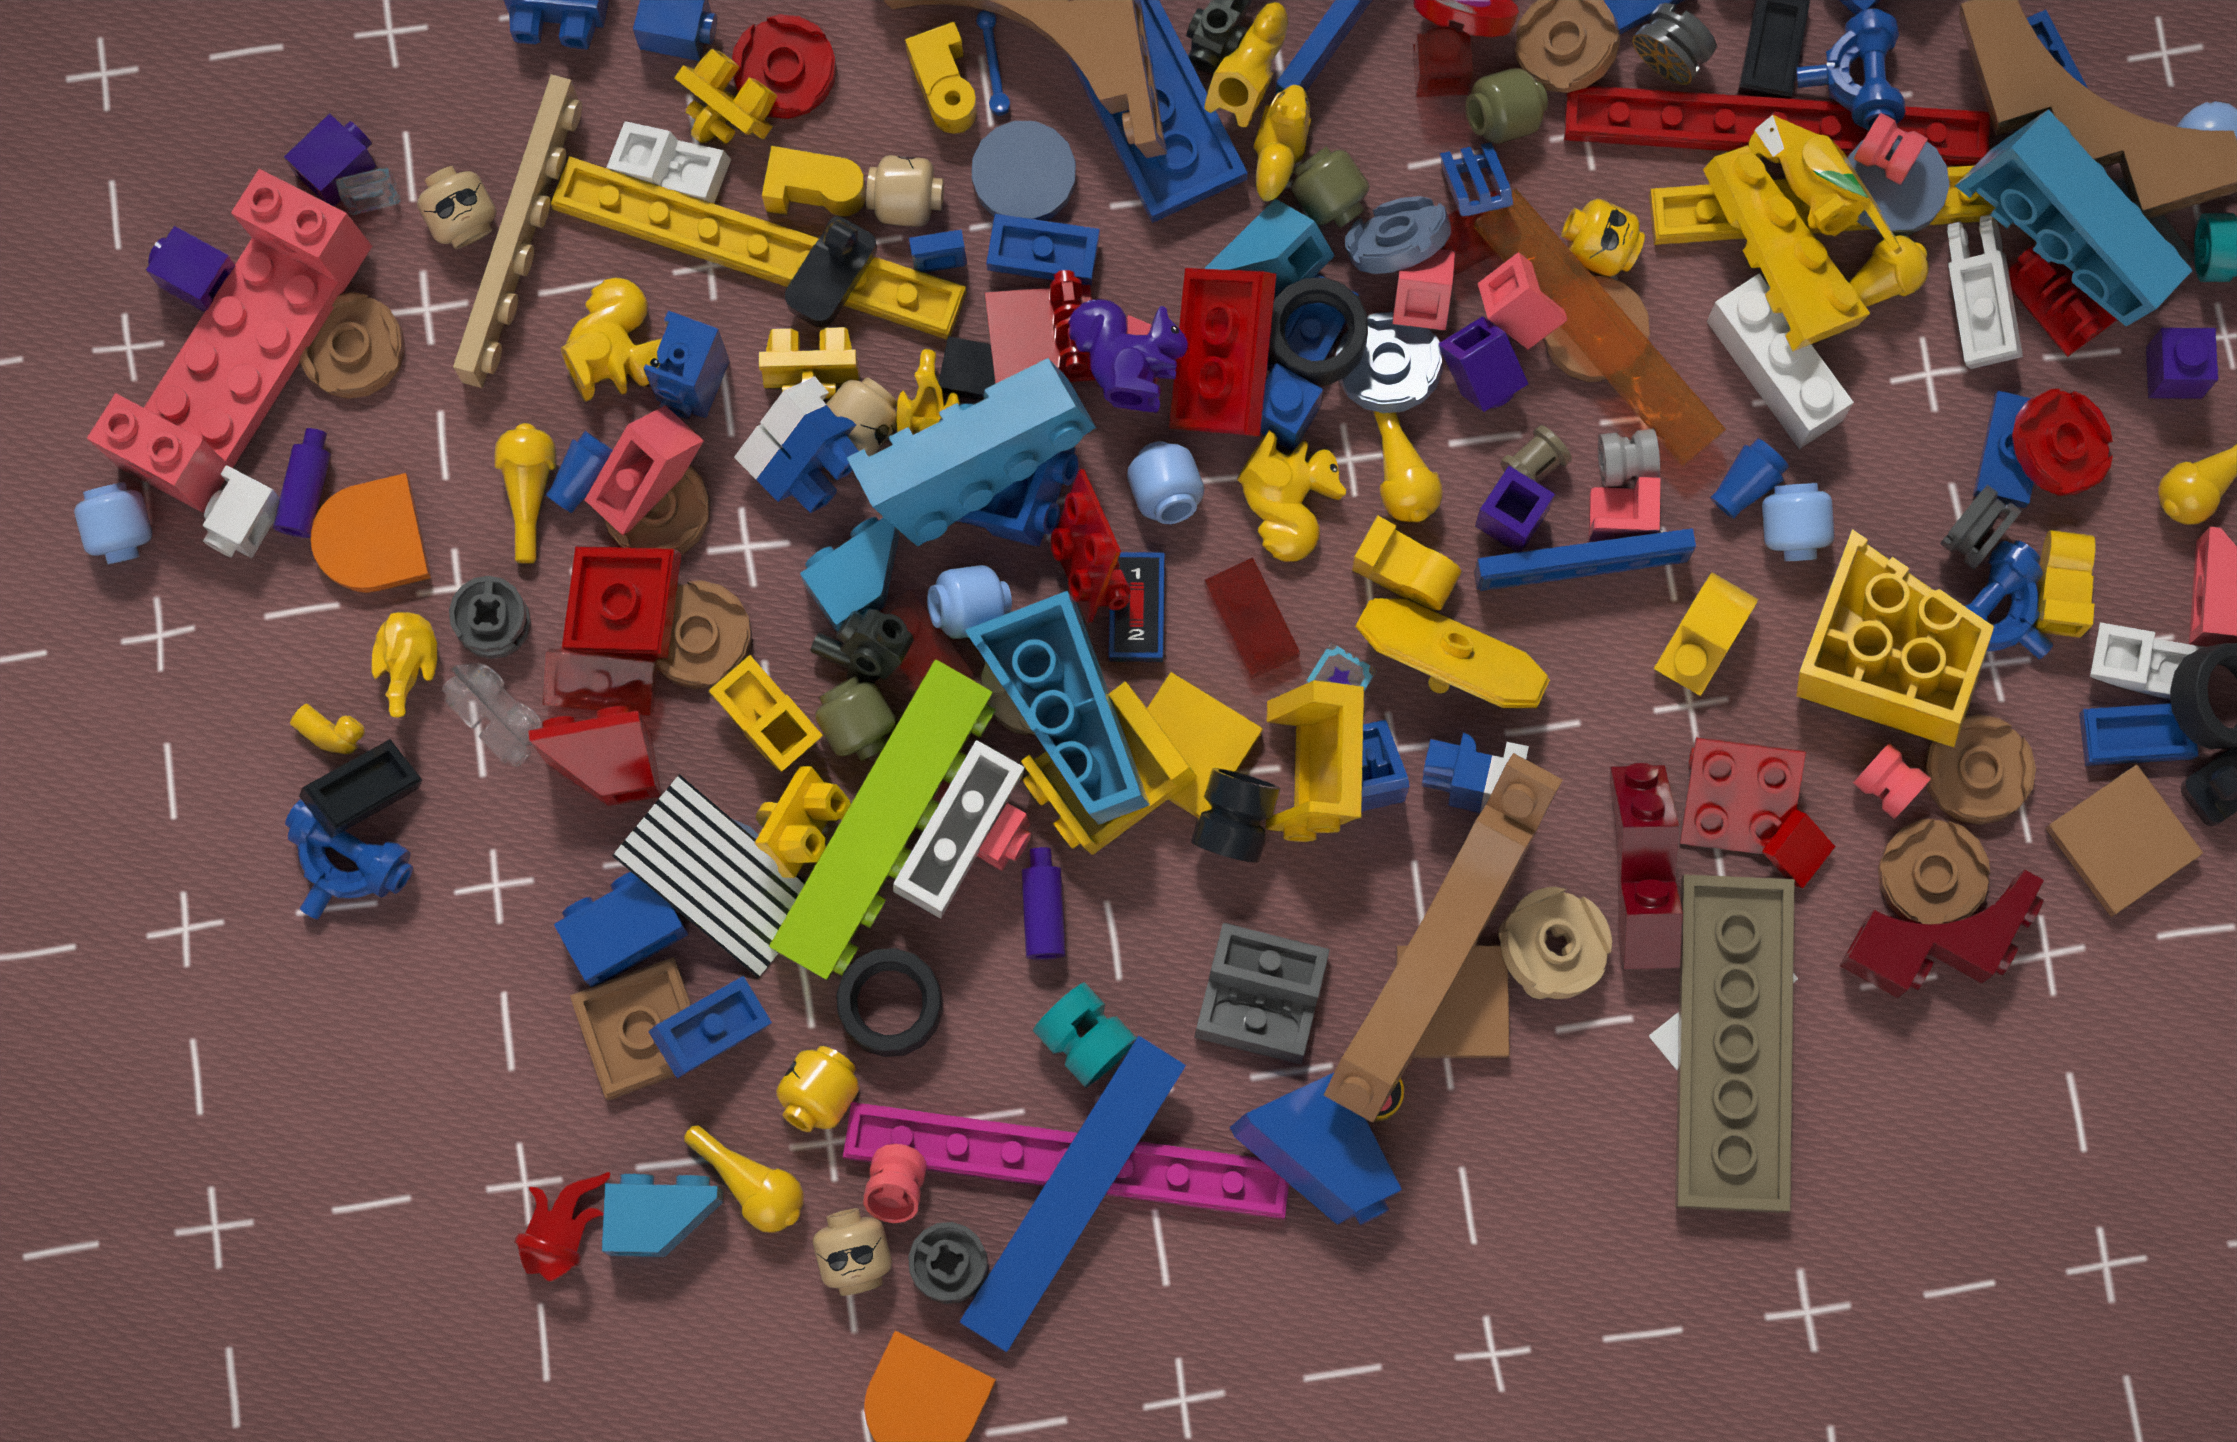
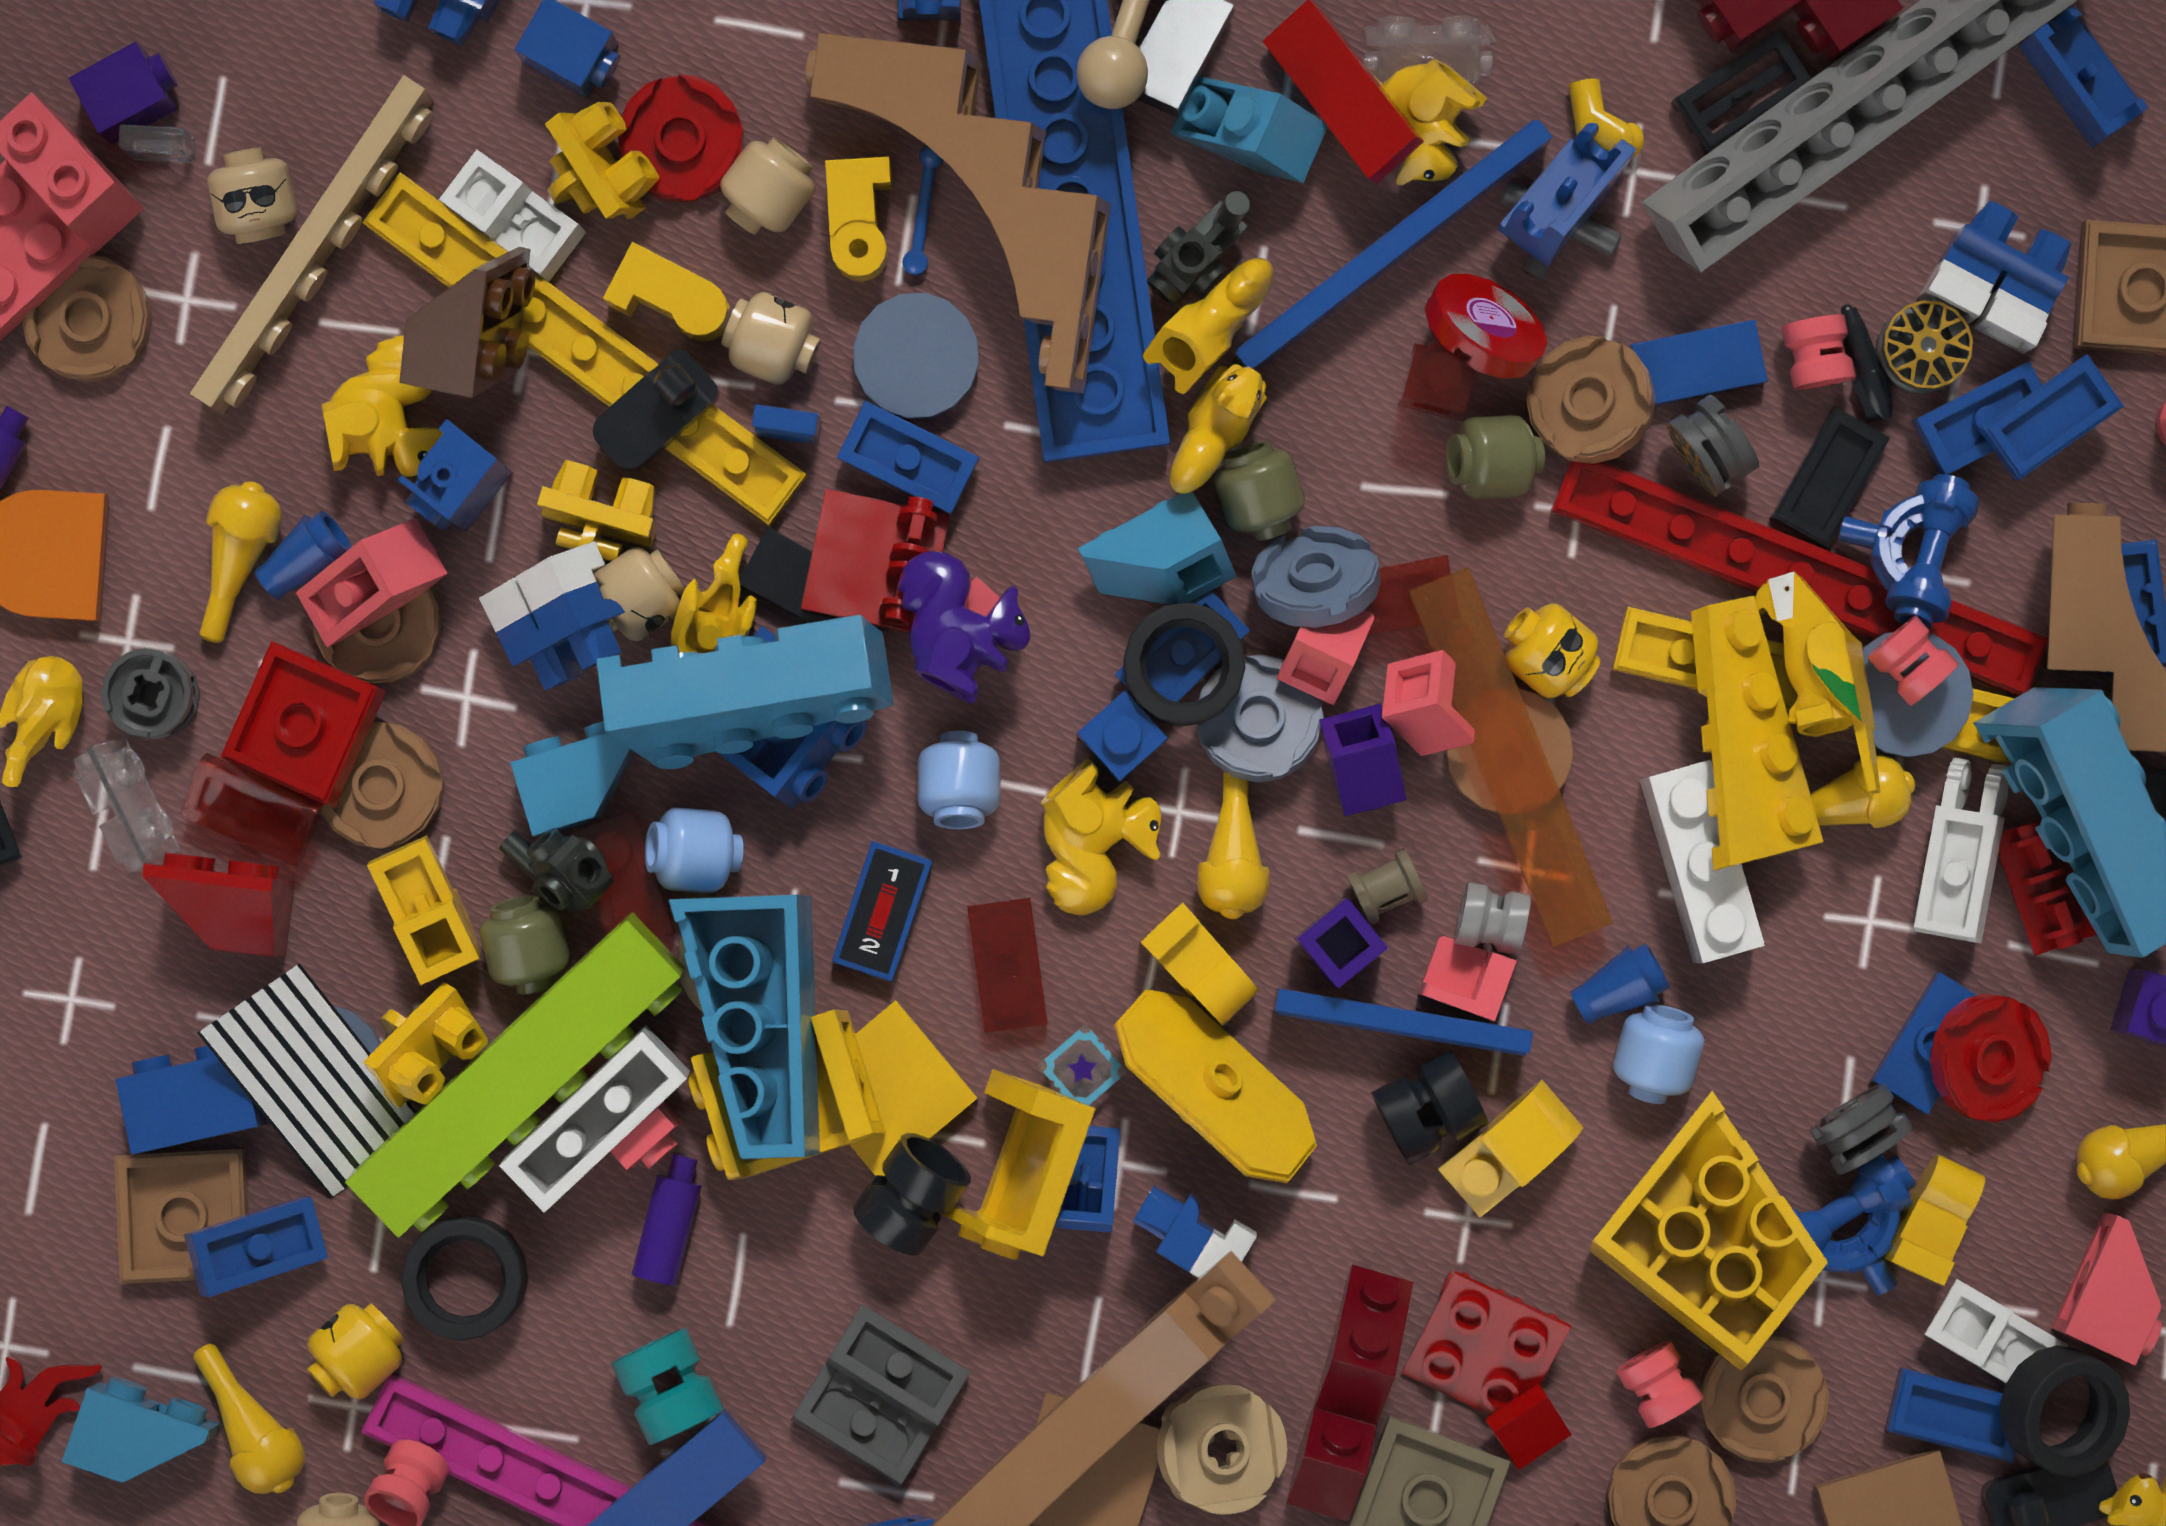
camera: 15 degrees right, 10 degrees up
red hinge [1051,469,1131,623] -> none
red tile [1169,268,1276,436] -> none
blue tile [1440,142,1513,217] -> none
none -> reddish brown slope [399,247,535,398]
none -> tan head [720,137,815,235]
none -> black wheel [1371,1051,1489,1166]

